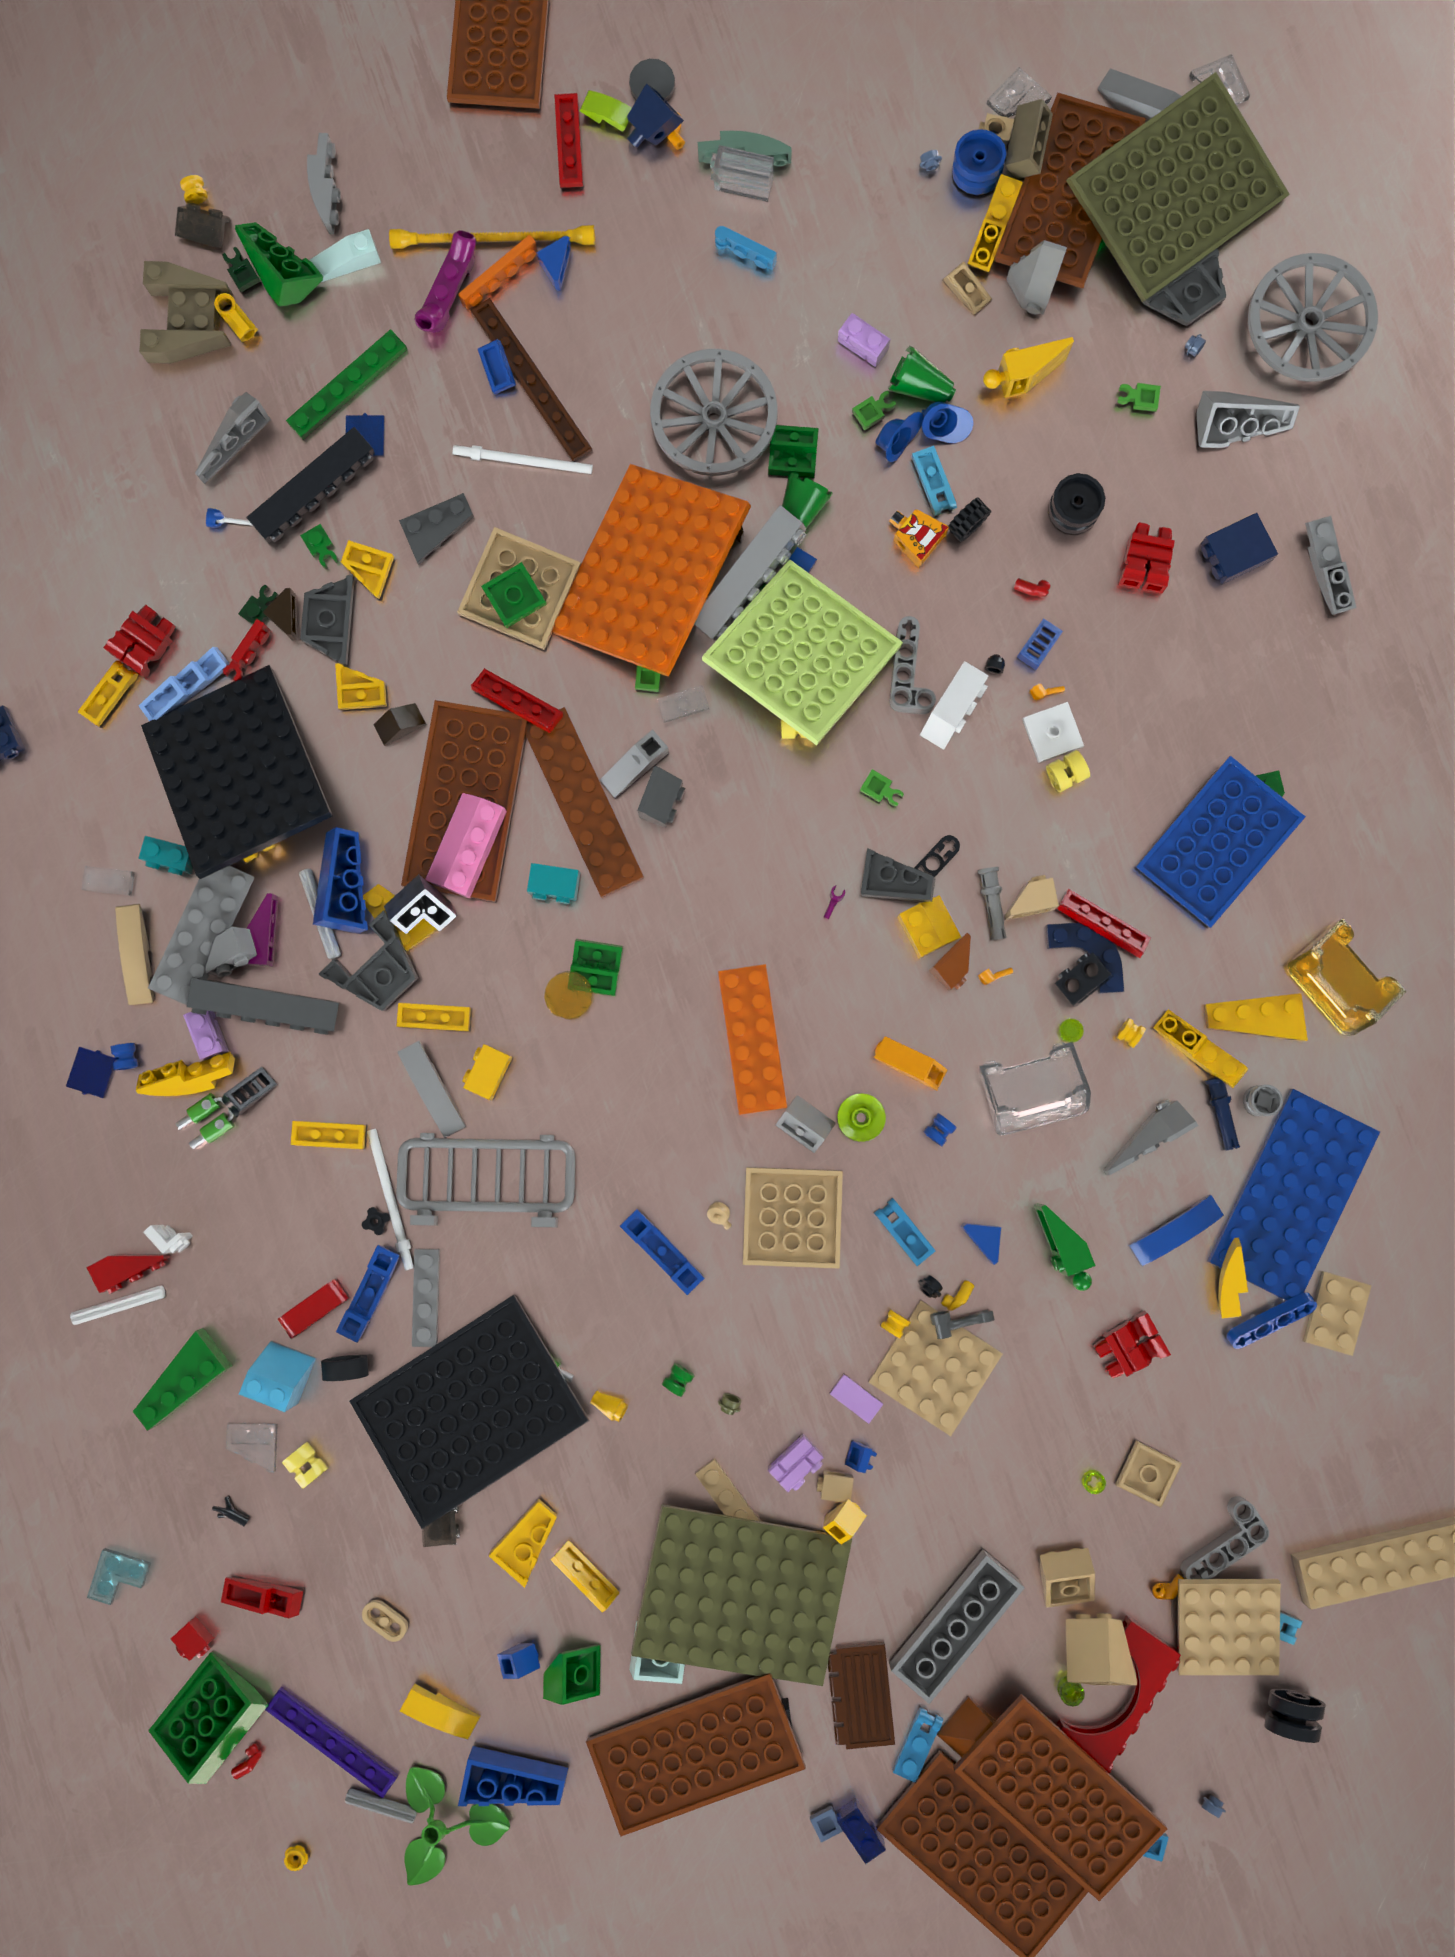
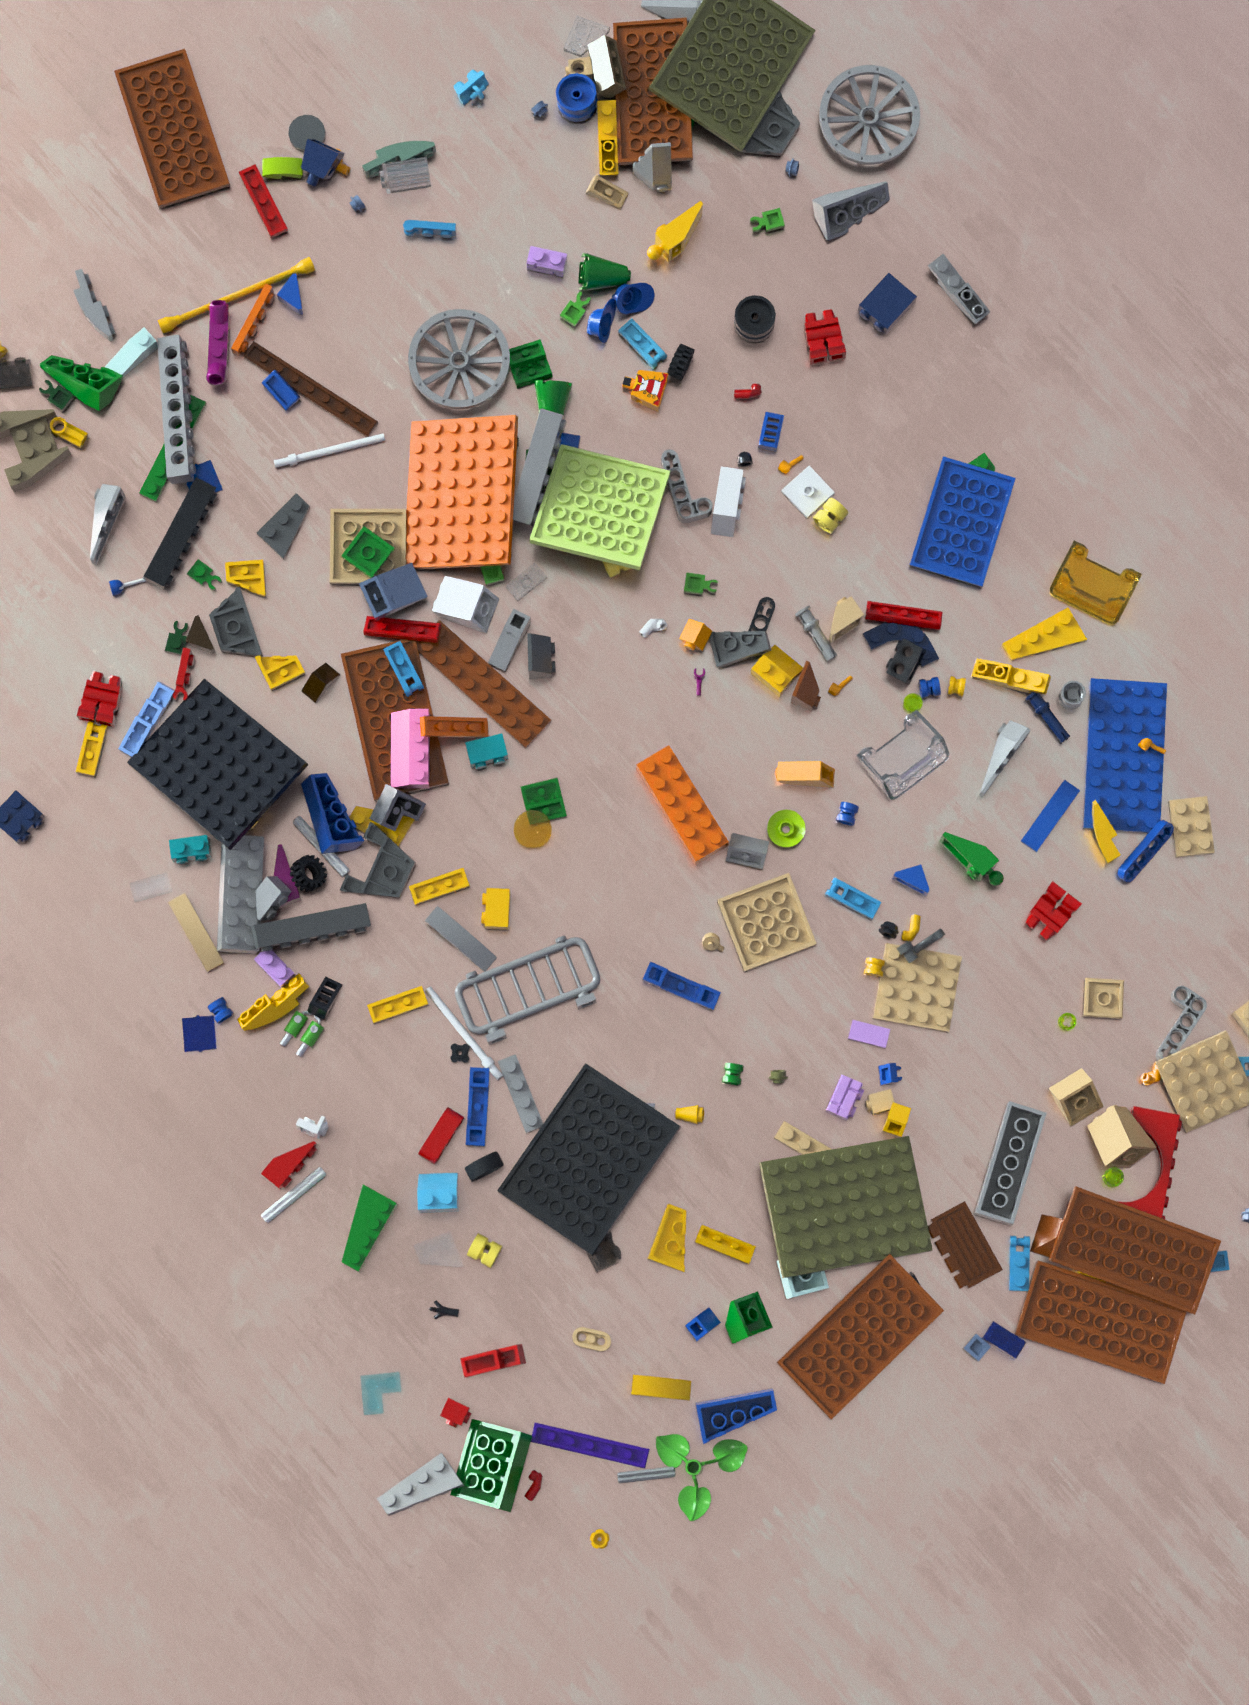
camera: 30 degrees left, 5 degrees down
none -> light grey brick [157,335,196,484]
none -> black tyre [290,855,327,892]
none -> sand blue plate [349,195,366,212]
none -> sand blue slope [359,563,428,621]
none -> wing [377,1453,464,1516]
none -> dark azure plate [383,641,424,697]
none -> orange plate [420,716,489,738]
none -> white slope [432,576,499,633]
none -> medium azure hips [454,70,489,105]
none -> white arm [639,619,667,638]
none -> light orange brick [679,619,712,651]
none -> blue wheel [919,677,941,698]
none -> light orange hand [1138,738,1166,754]

